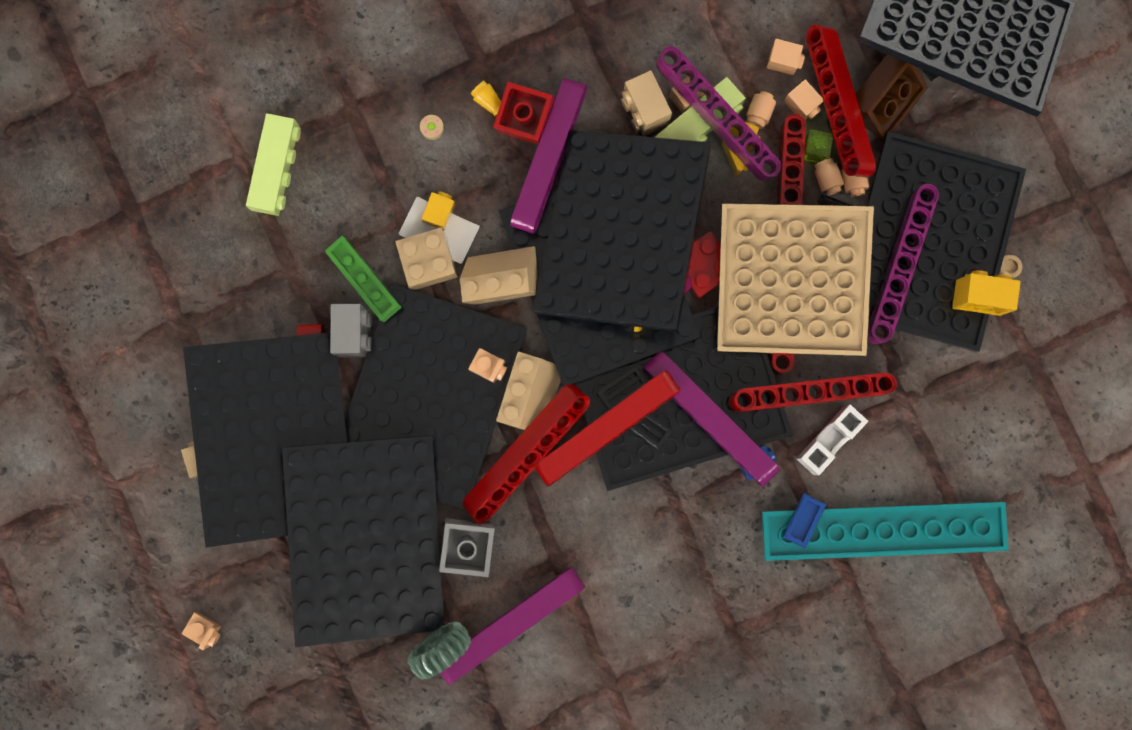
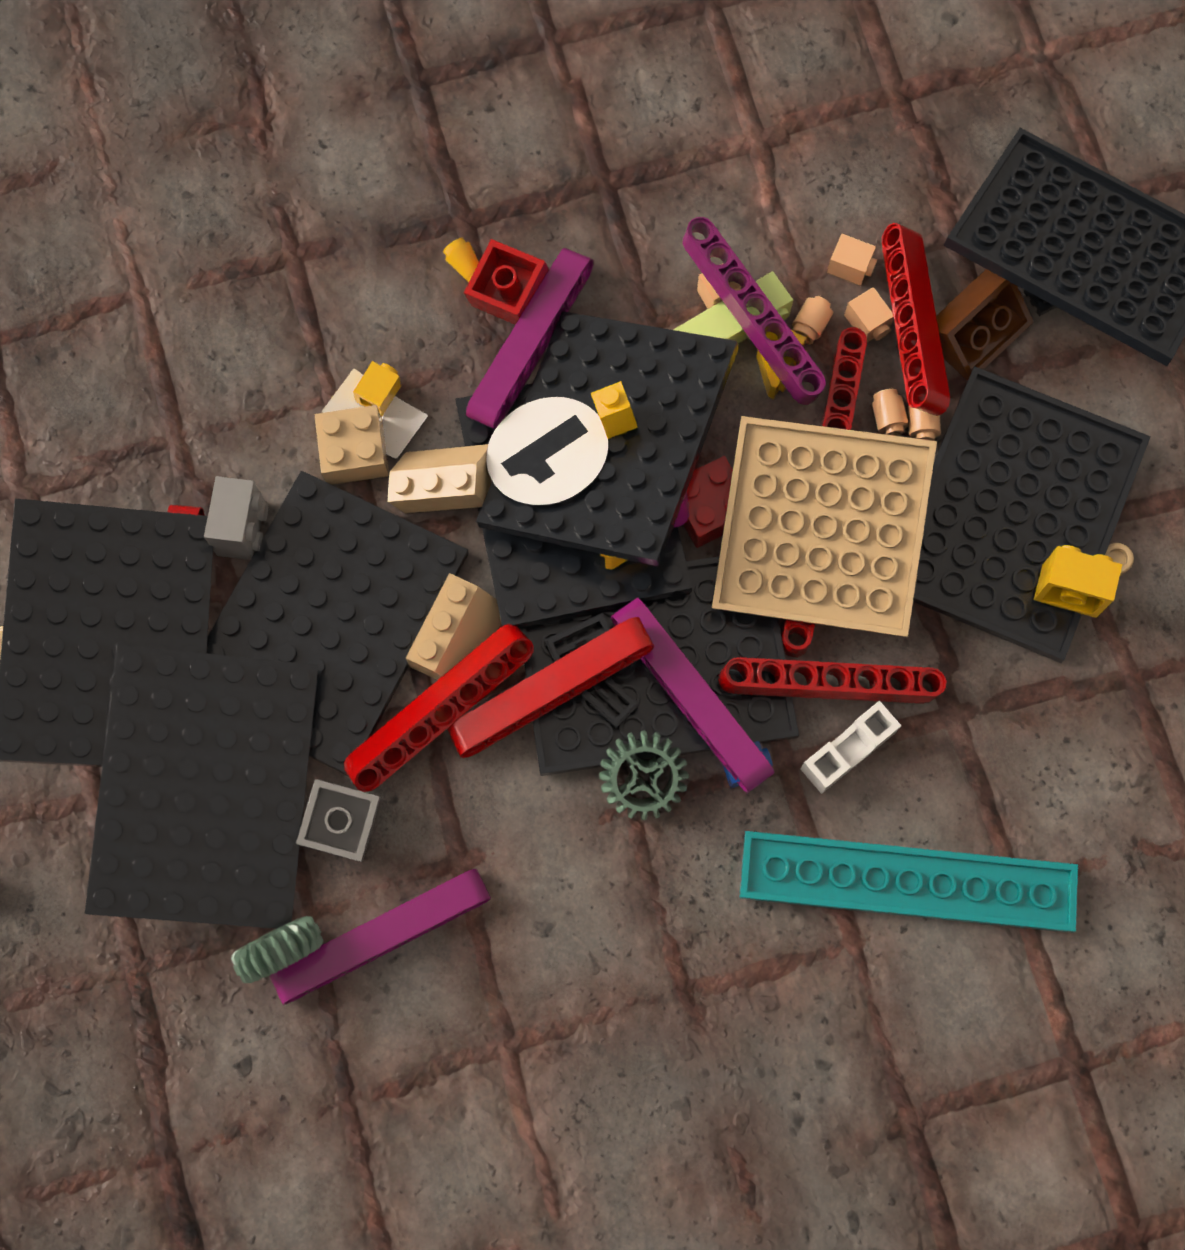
camera: 10 degrees right, 10 degrees down
yellowish green brick [246,113,301,216] -> none
bright green plate [325,236,402,323] -> none
tan tile [420,115,444,140] -> none
light nougat bracket [468,348,507,383] -> none
tan brick [621,70,672,136] -> none
blue tile [782,493,826,548] -> none
clear neon green brick [804,129,833,163] -> none
magenta beam [867,184,939,345] -> none
none -> white sticker [486,397,608,505]
none -> yellow brick [591,382,638,439]
none -> sand green gear [599,731,689,820]

